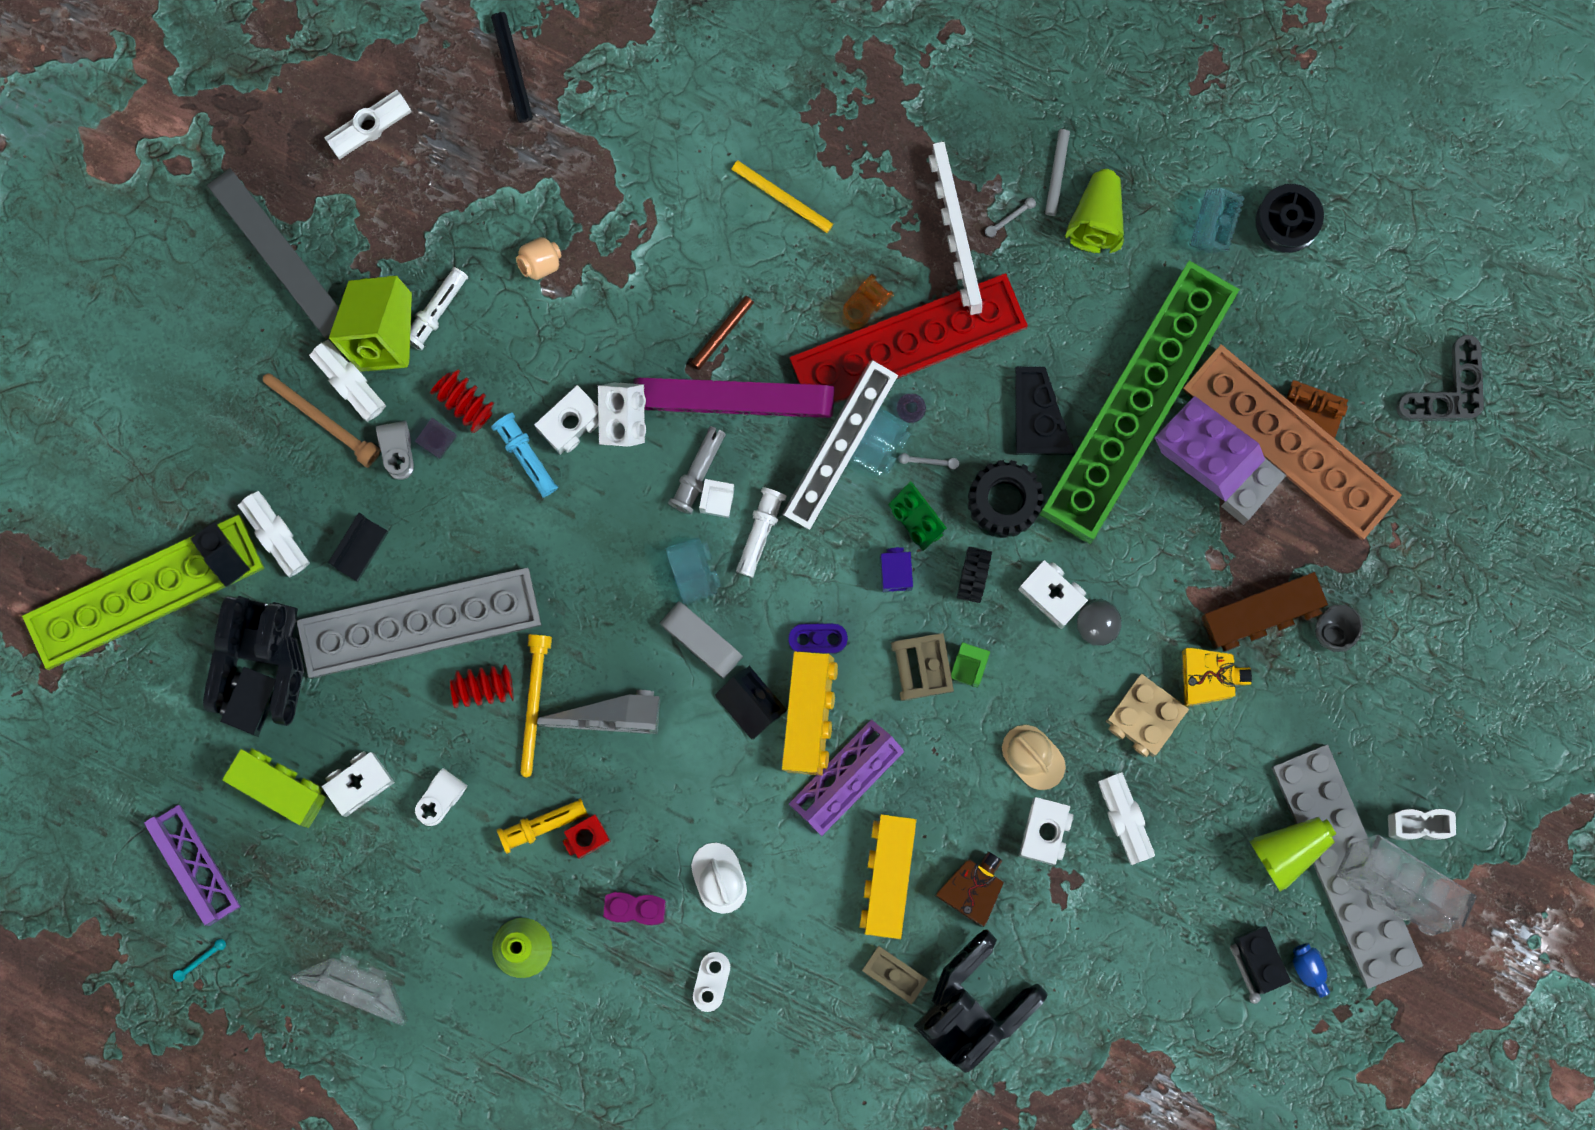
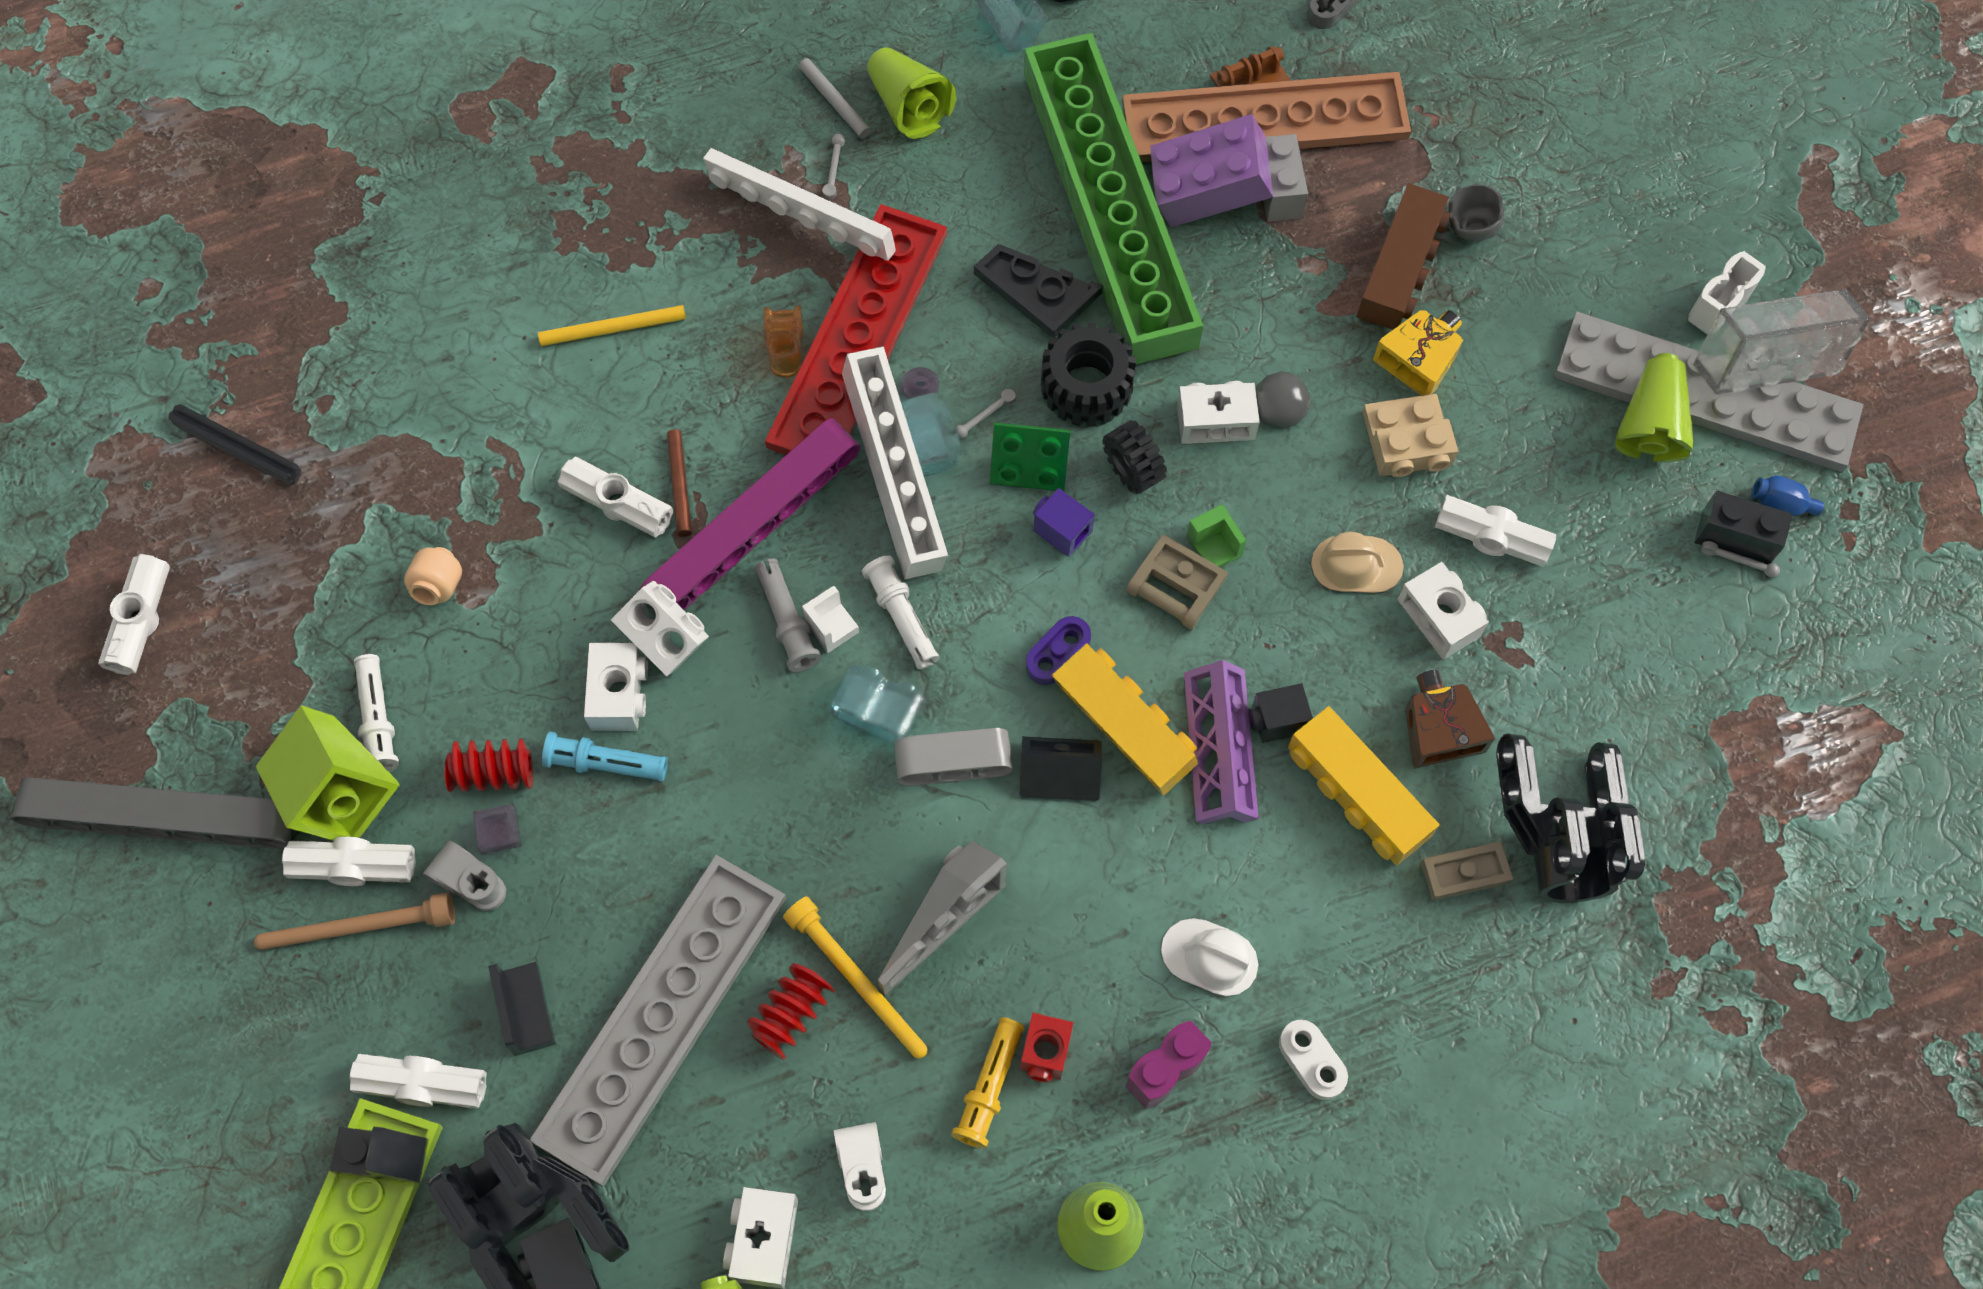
camera: 45 degrees left, 15 degrees down
none -> white piece [558,456,673,538]
none -> black brick [1248,683,1313,743]

